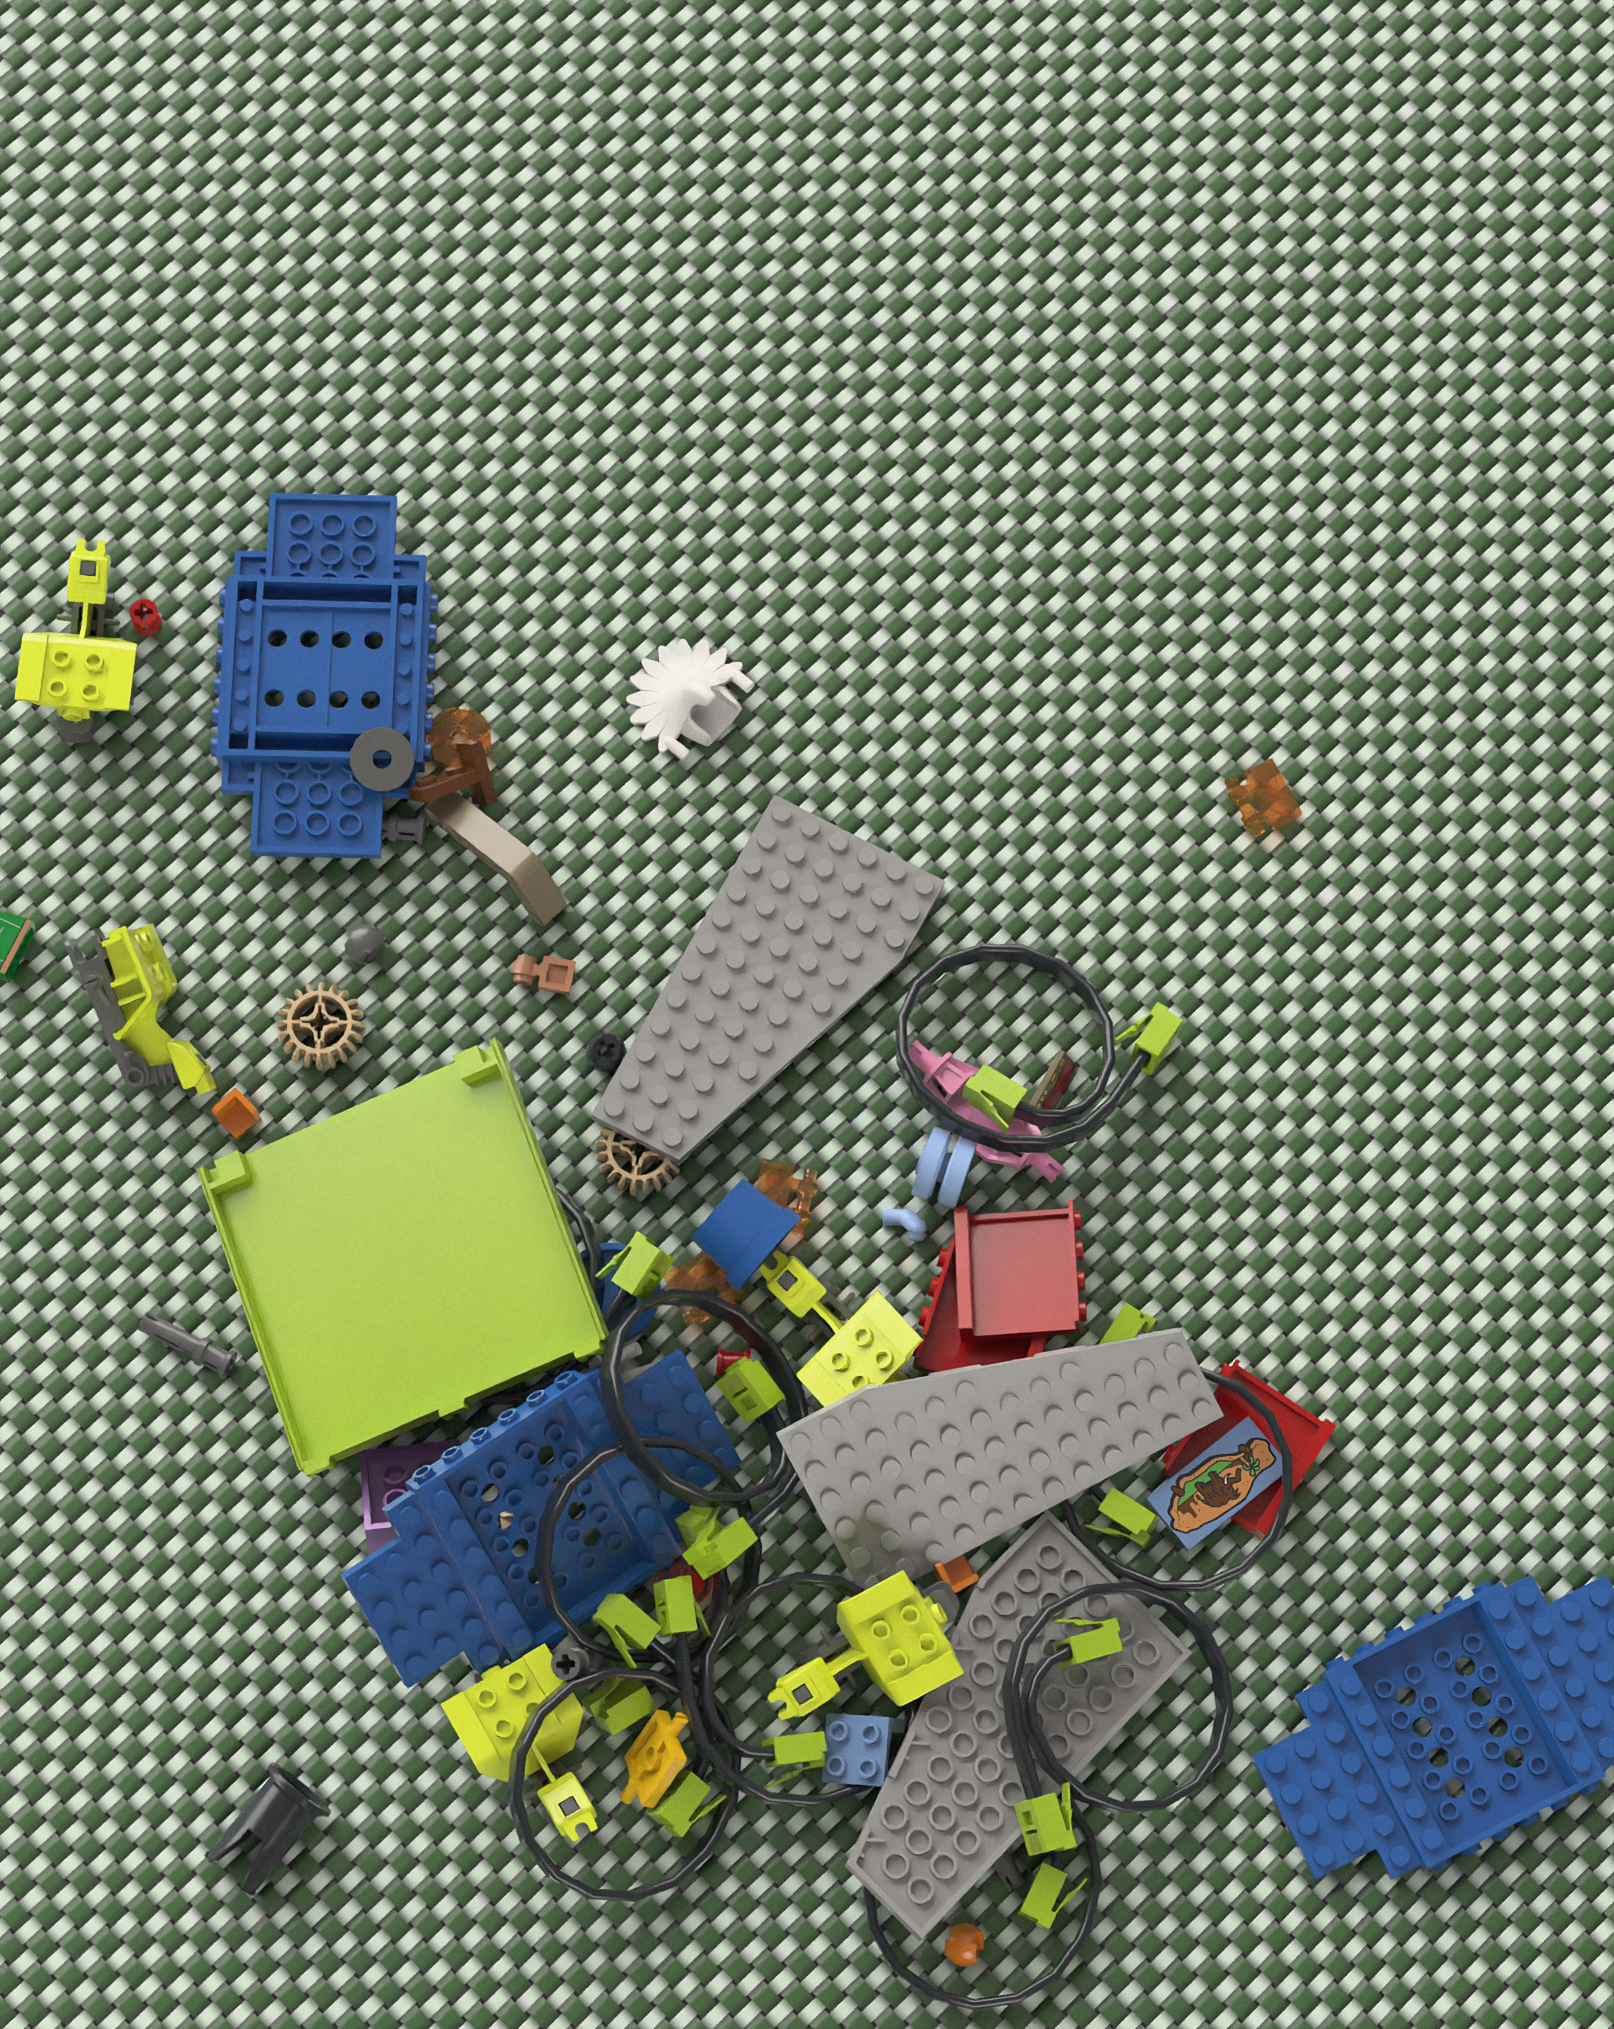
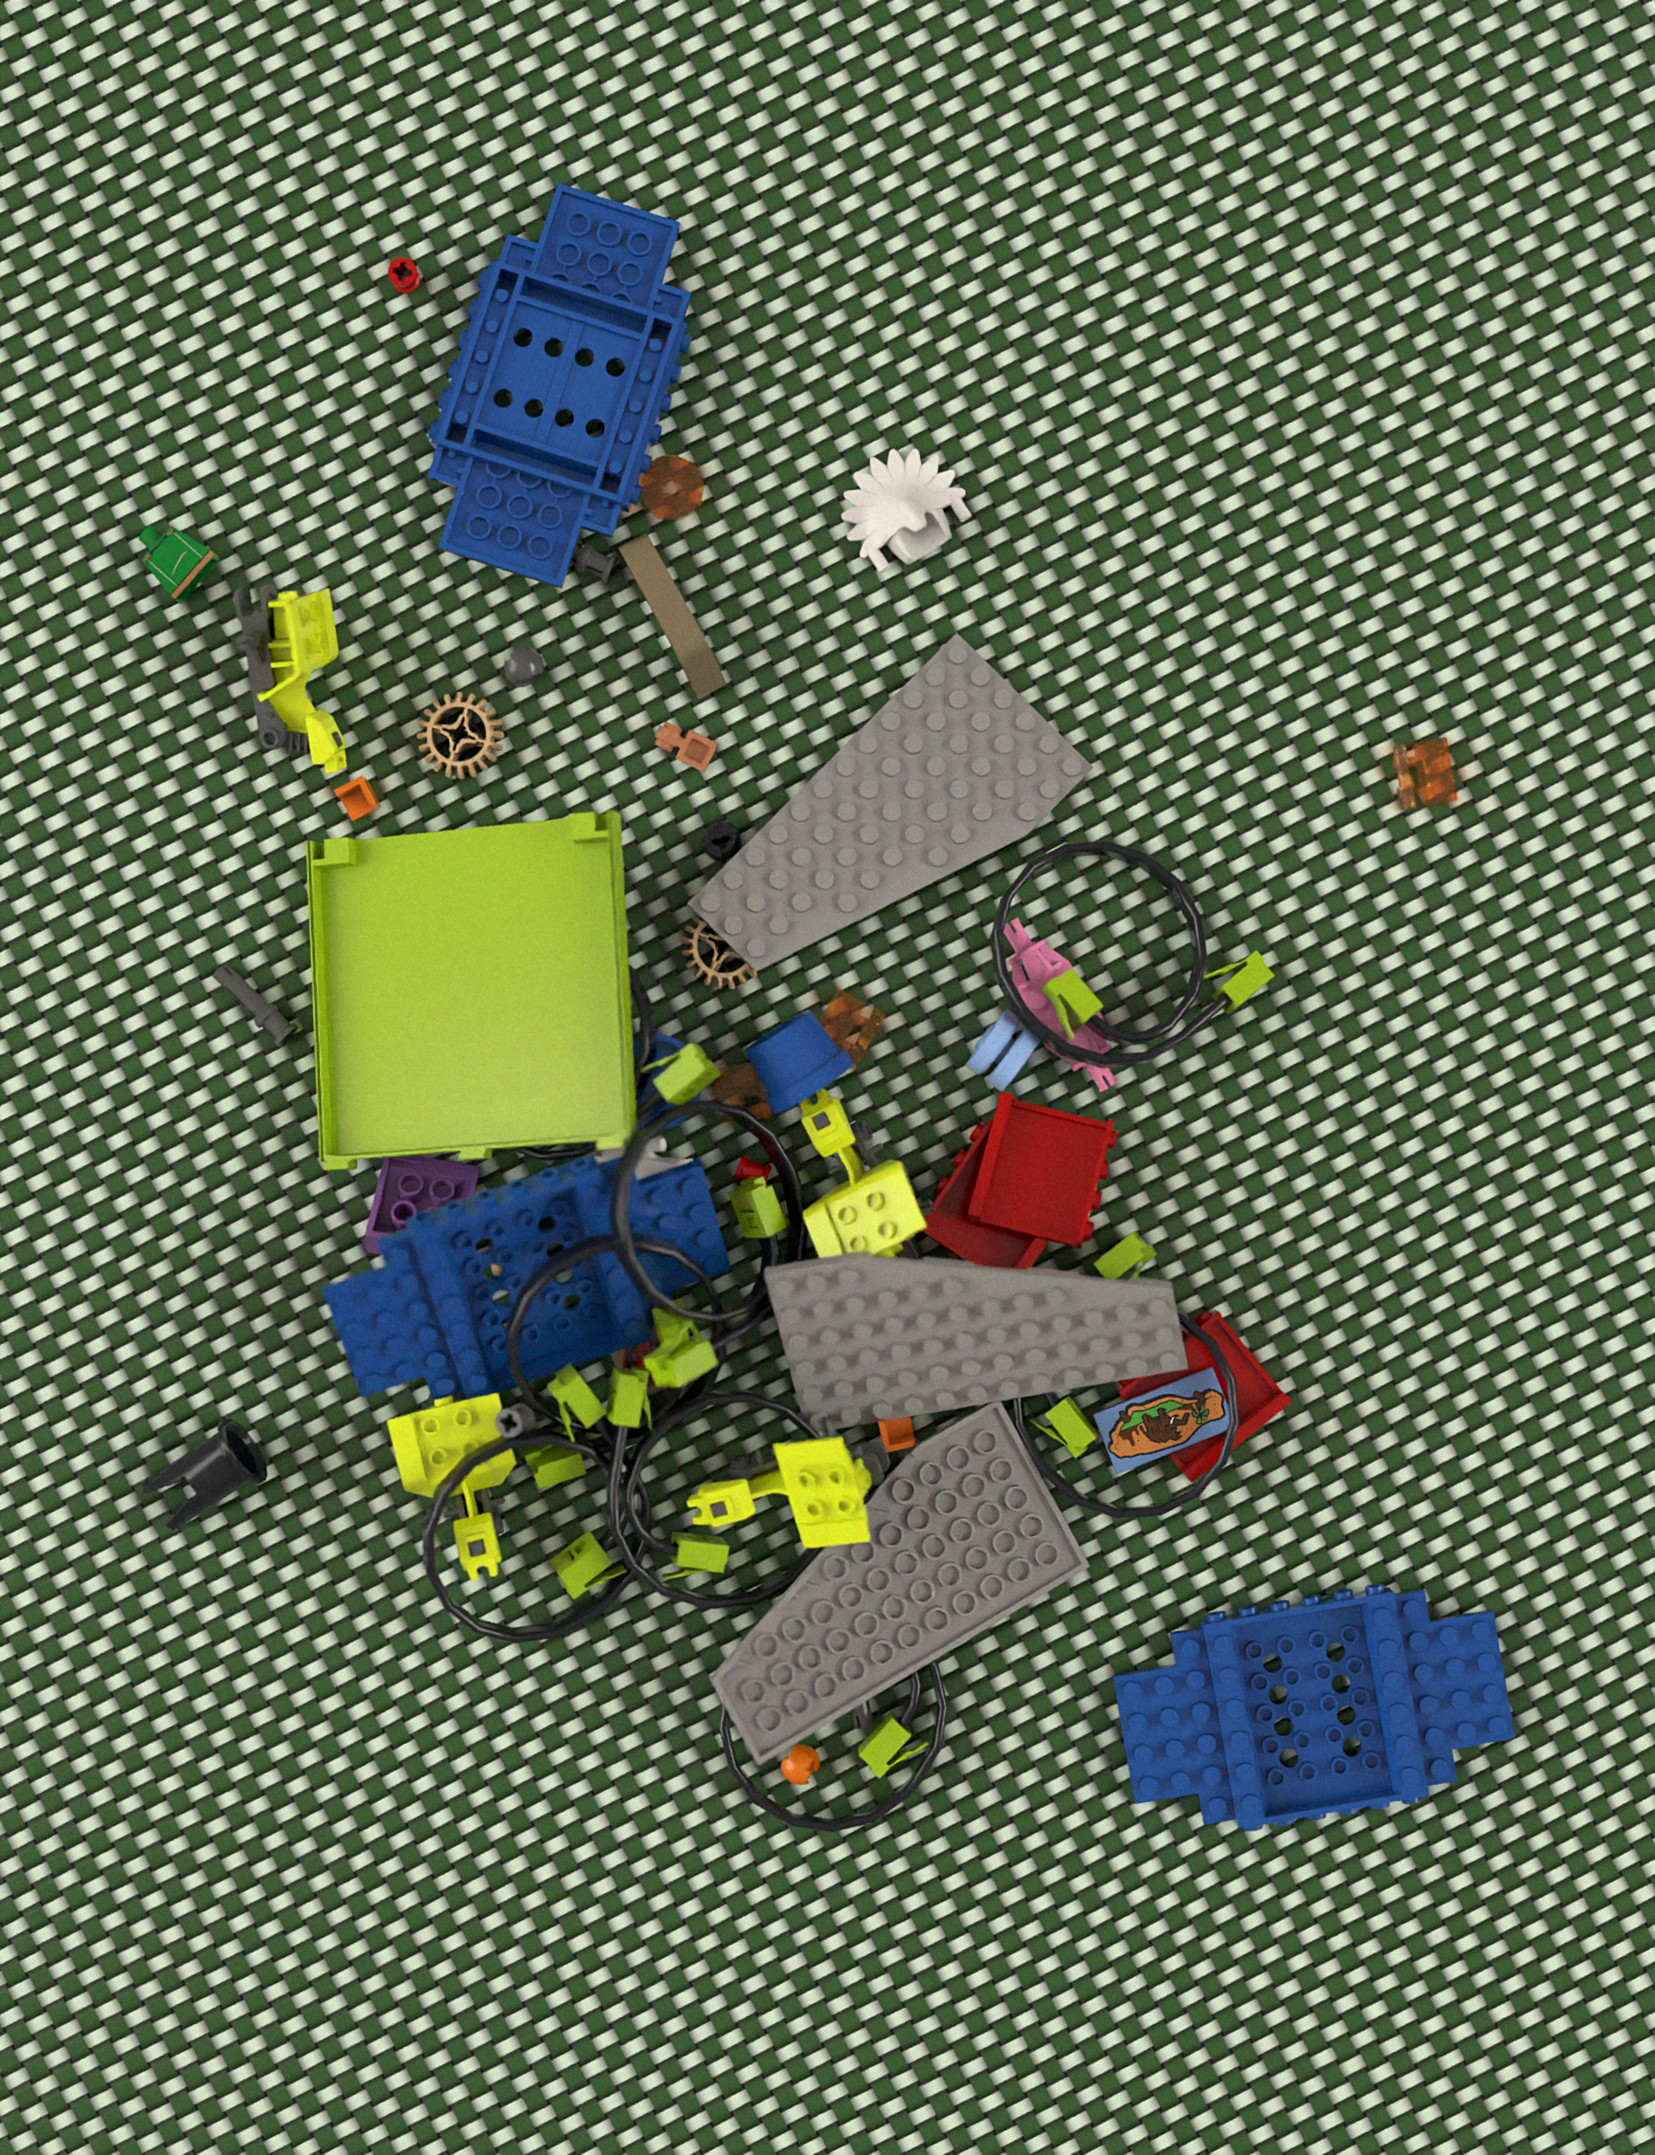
camera: 25 degrees right, 15 degrees up
neon yellow piece [14,539,137,744] -> none
dark grey tile [350,727,415,792] -> none
reddish brown bracket [407,739,498,806] -> none
yellow plate [619,1709,689,1808] -> none
medium blue bracket [821,1713,905,1787] -> none
light blue arm [882,1209,927,1242] -> none
black piece [1002,1581,1234,1856] -> none
slope [1029,1050,1078,1109] -> none

